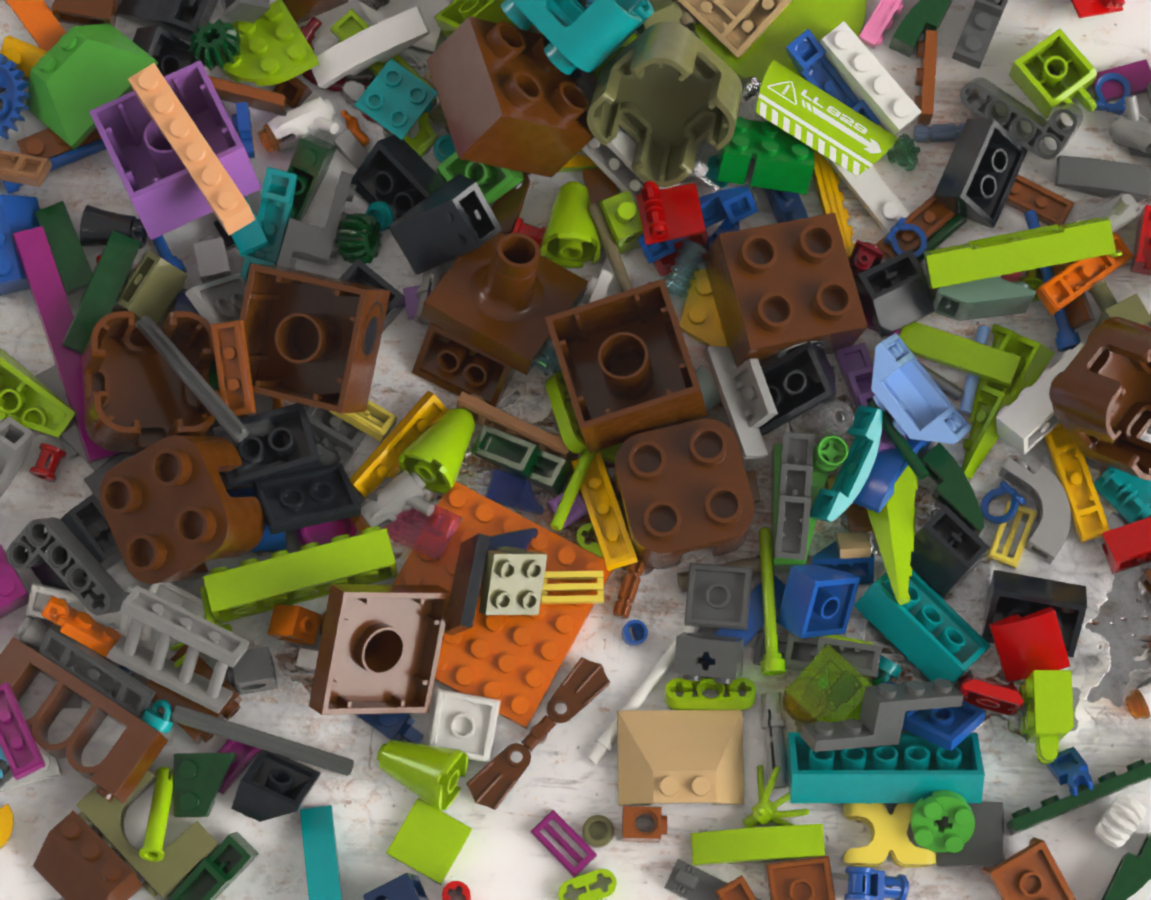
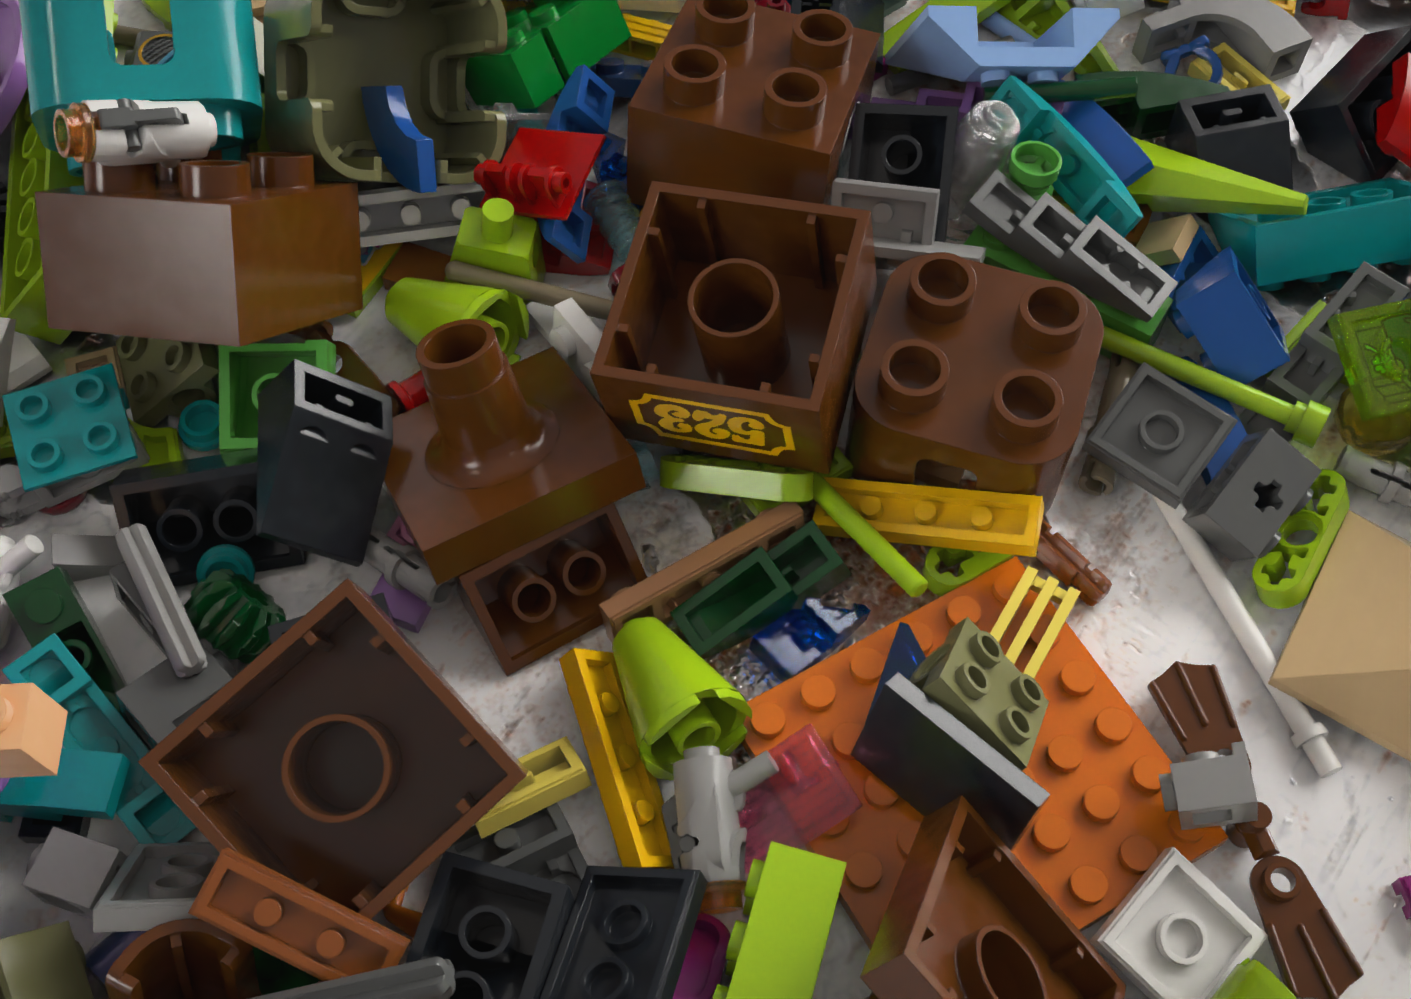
camera: 55 degrees left, 15 degrees down
orange piece [341,110,370,147] -> none
medium lavender tile [548,492,588,529] -> none
blue hinge [621,620,648,646] -> none
none -> piece [53,98,218,168]
none -> light grey axle [115,523,208,678]
none -> blue tile [361,85,437,193]
none -> light grey brick [1158,741,1258,830]

